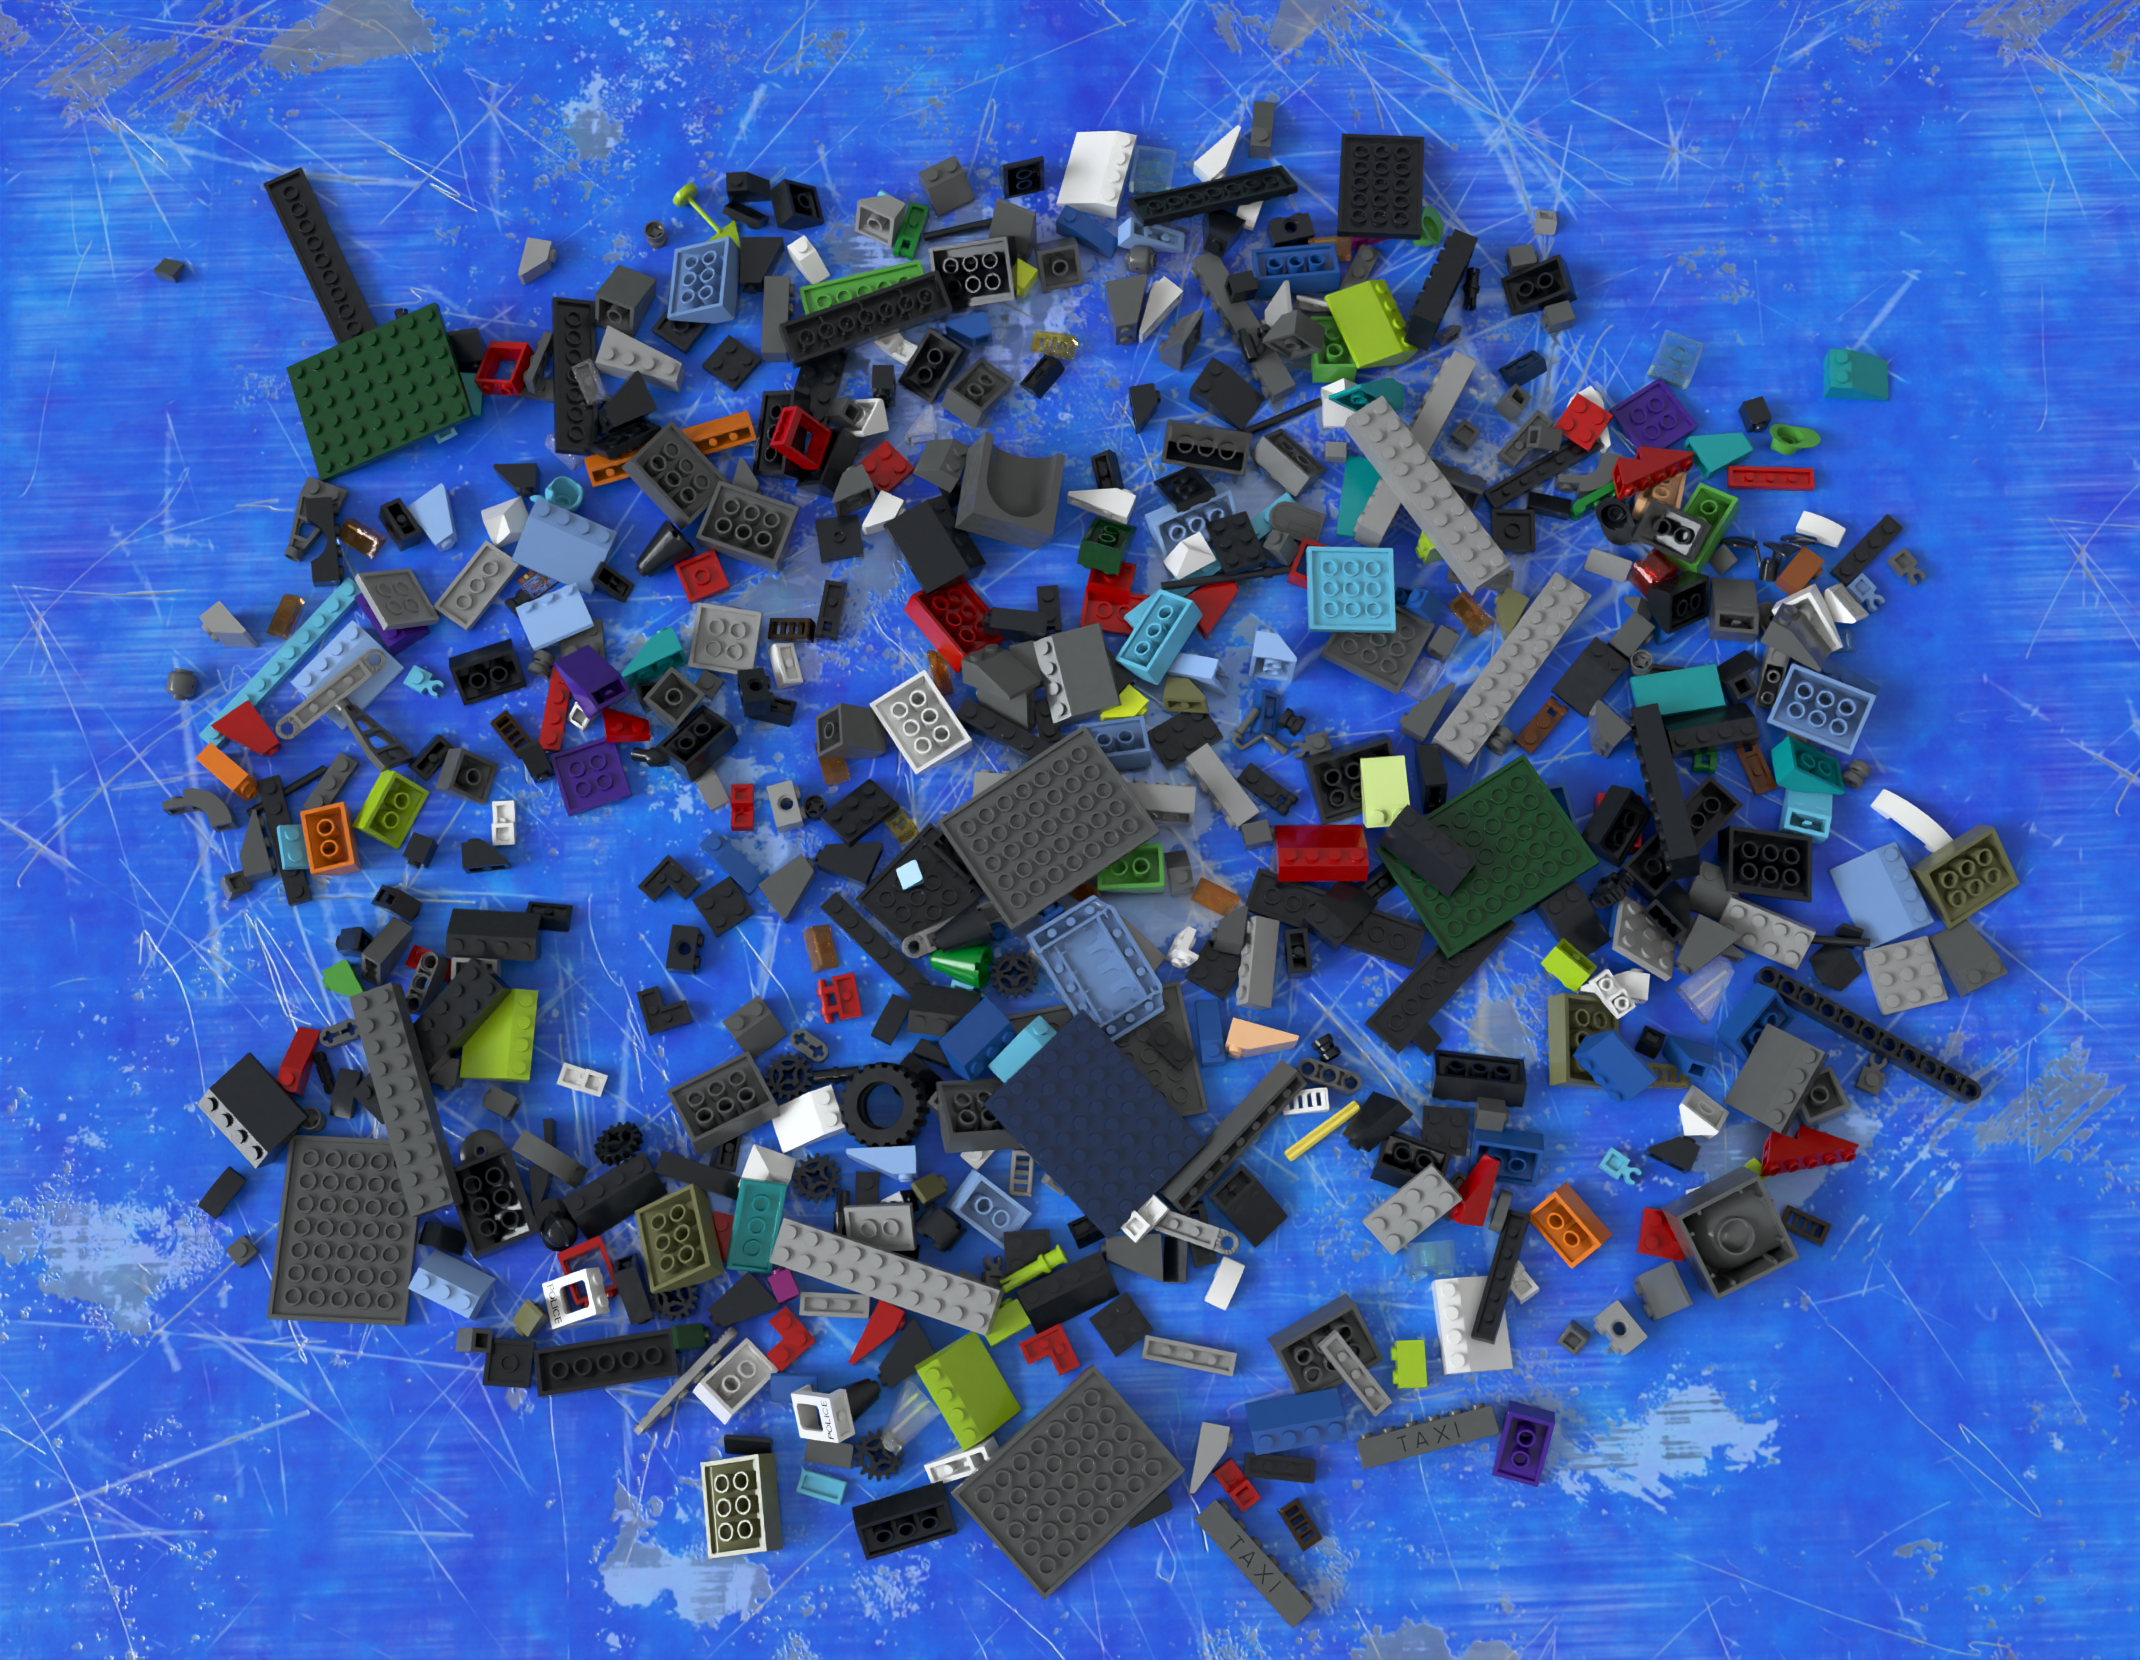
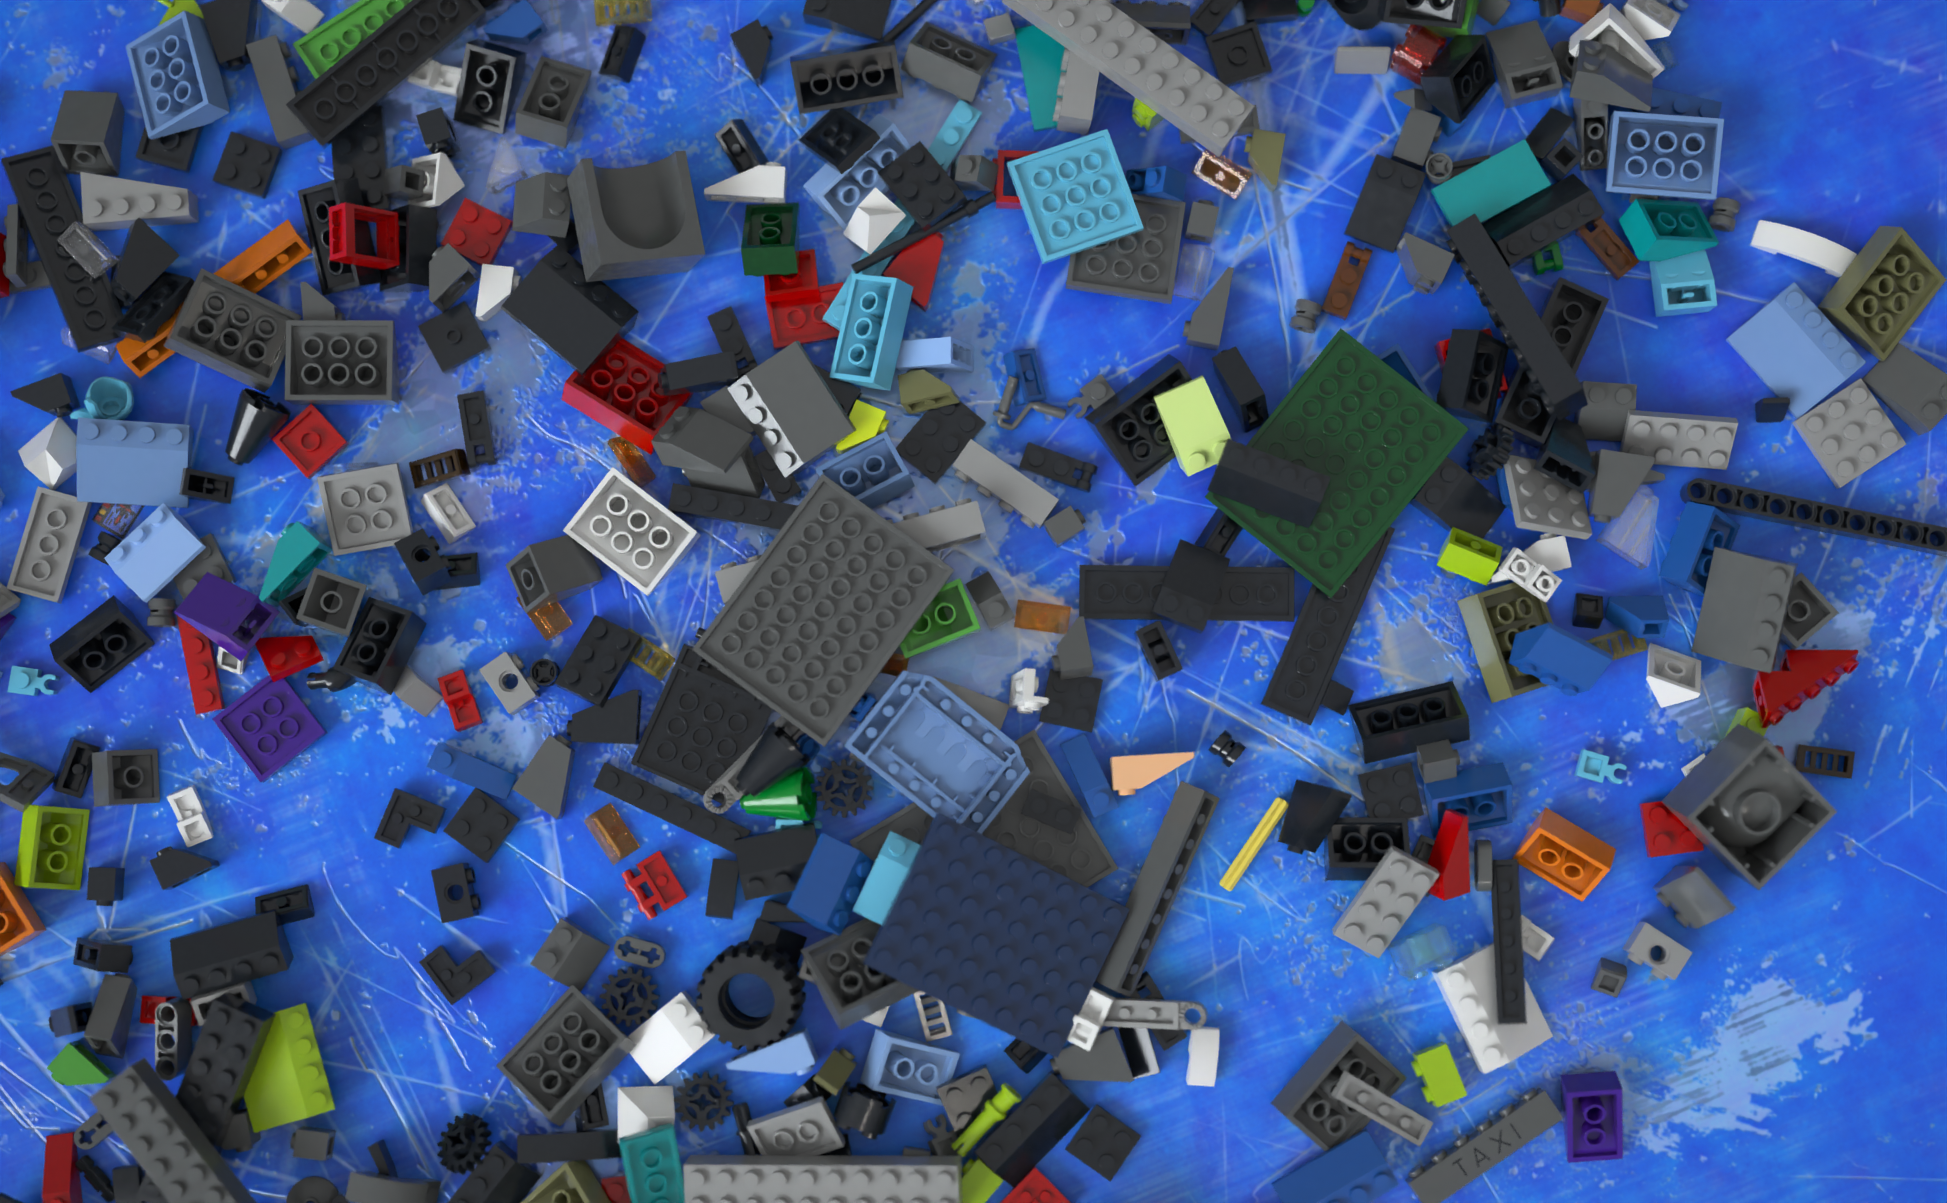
camera: 15 degrees left, 10 degrees up
dark brown slope [490,710,532,759] -> none
black slope [517,739,555,783] -> none
white slope [556,1062,608,1097] -> none
dark grey wheel [644,220,668,249] -> none
dark grey plate [695,670,724,700] -> none
black pin [813,1066,859,1085] -> none
black plate [855,1171,880,1205] -> none
slope [896,859,924,891] -> none
light grey plate [1141,1335,1237,1377] -> none
black slope [1207,1163,1288,1248] -> none
light grey brick [1236,916,1280,1011] -> none
light blue slope [1248,629,1297,683] -> none
dark grey window [1269,501,1326,542] -> none
red slope [1274,825,1369,882] -> none
black wheel [1277,708,1307,737] -> none
white slope [1282,1087,1329,1116] -> none
dark grey beam [1296,1058,1362,1096] -> none
light grey brick [1431,572,1592,769] -> none
black slope [1644,1136,1701,1174] -> none
black slope [1718,825,1812,903] -> none
black slope [1809,945,1862,992] -> none
black bar [1811,935,1870,947] -> none
dark grey plate [1855,1053,1887,1096] -> none

